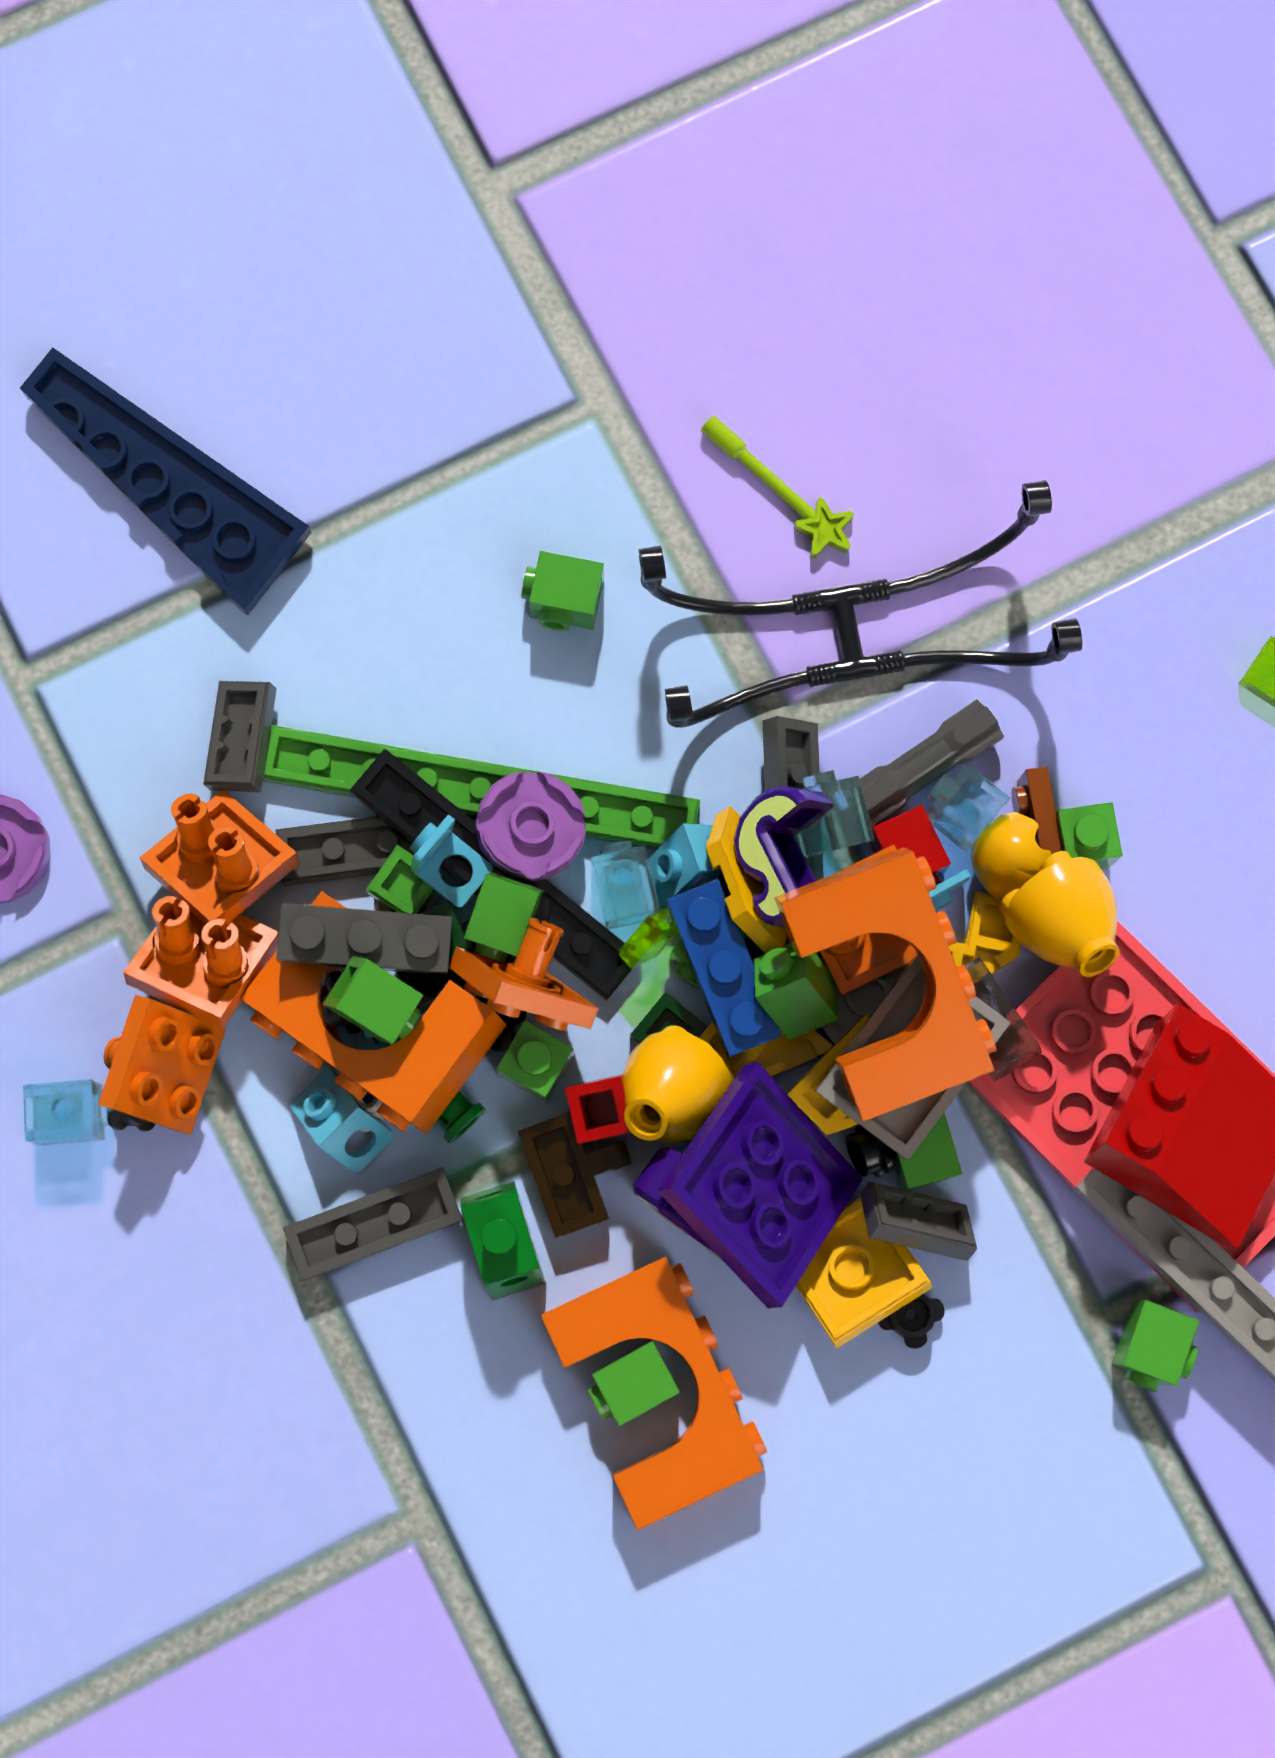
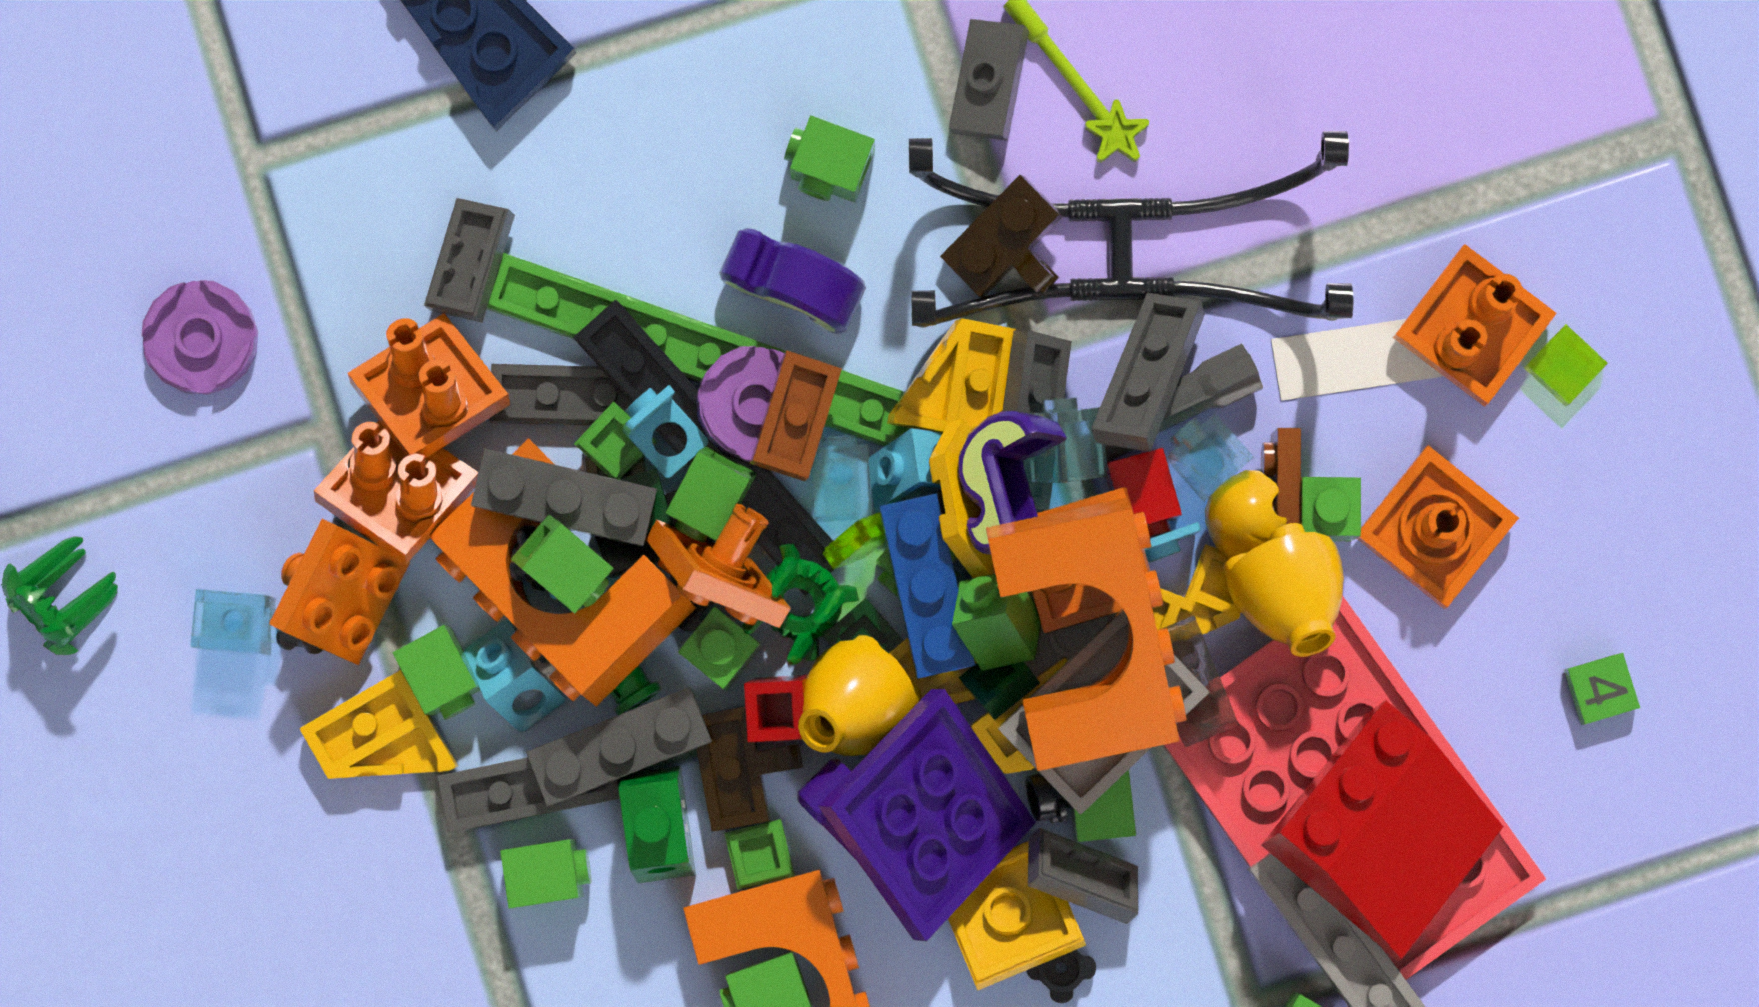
camera: 15 degrees right, 5 degrees up
none -> yellow wing [299,670,458,779]
none -> bright green brick [392,625,480,720]
none -> bright green brick [500,839,592,909]
none -> dark grey plate [526,687,712,807]
none -> dark purple animal [719,228,866,334]
none -> bright green tile [724,819,795,890]
none -> green piece [742,544,859,665]
none -> dark orange plate [749,350,842,482]
none -> yellow wing [887,318,1016,433]
none -> dark brown plate [940,174,1064,297]
none -> dark grey plate [949,19,1029,141]
none -> dark green tile [958,662,1040,720]
none -> dark grey plate [1091,293,1205,452]
none -> white sticker [1271,319,1444,401]
none -> orange plate [1356,445,1519,609]
none -> orange plate [1392,244,1557,407]

